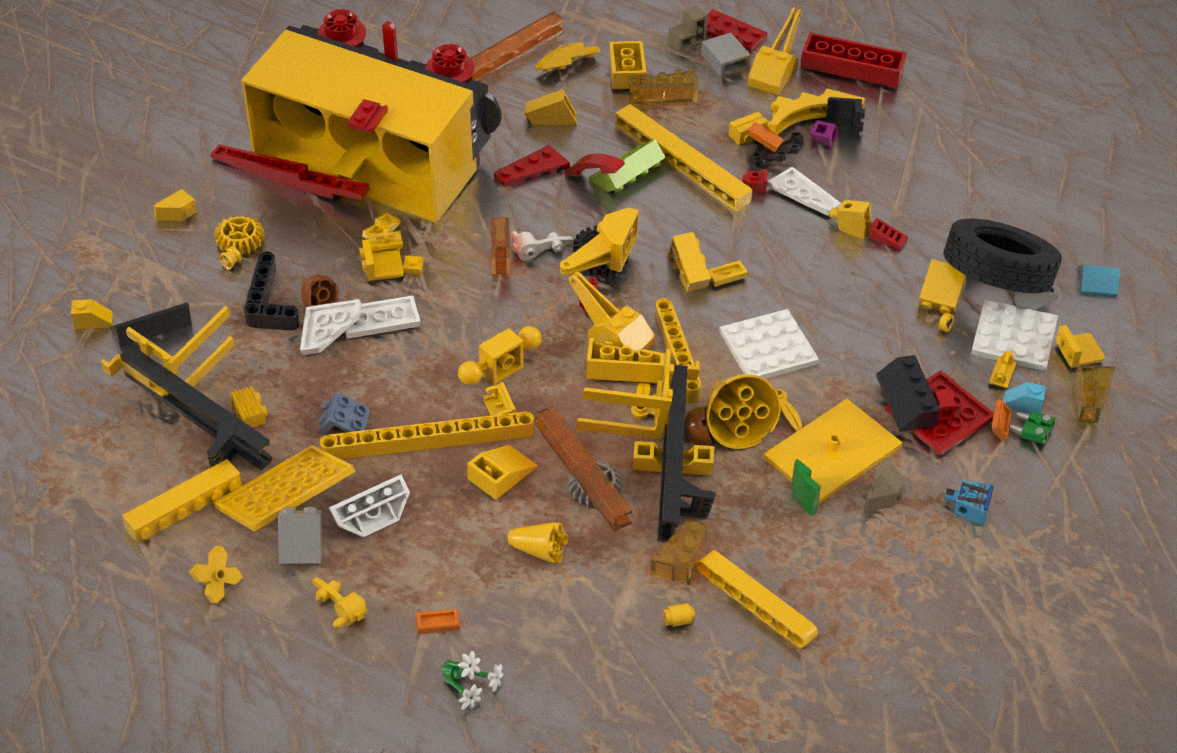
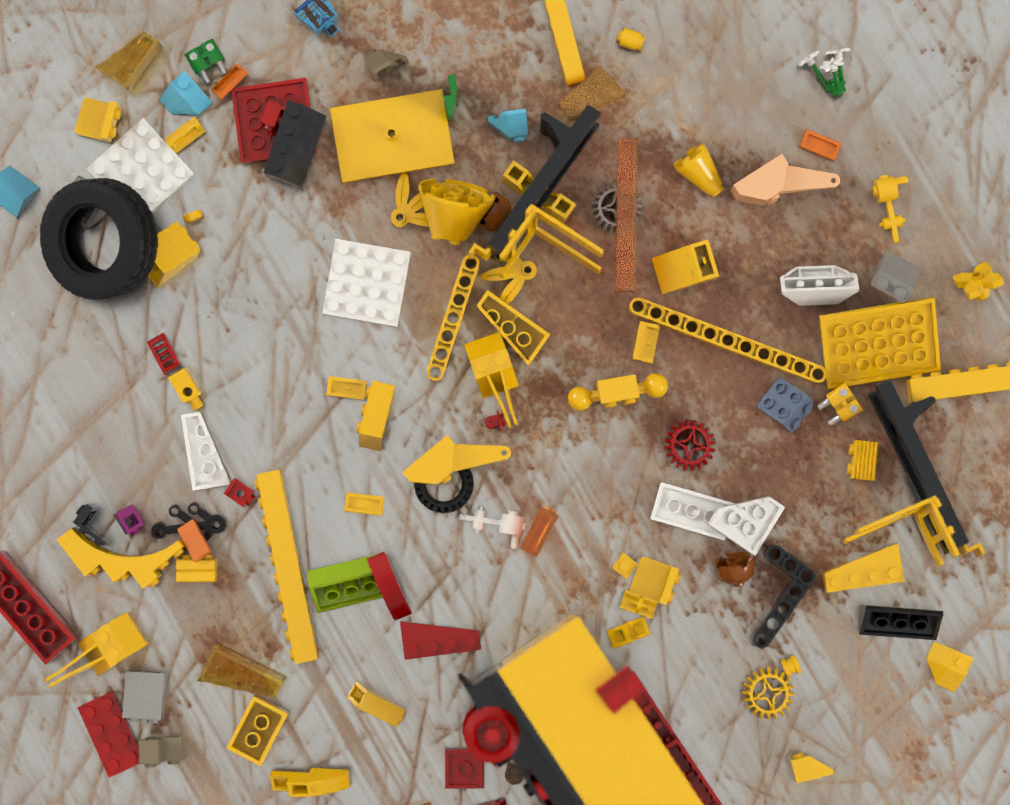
camera: 145 degrees left, 40 degrees up
none -> yellow tile [344,492,385,516]
none -> medium azure slope [488,109,528,143]
none -> red gear [664,419,716,471]
none -> light nougat slope [730,154,840,206]
none -> yellow piece [817,382,864,426]
none -> yellow wedge [821,543,904,593]

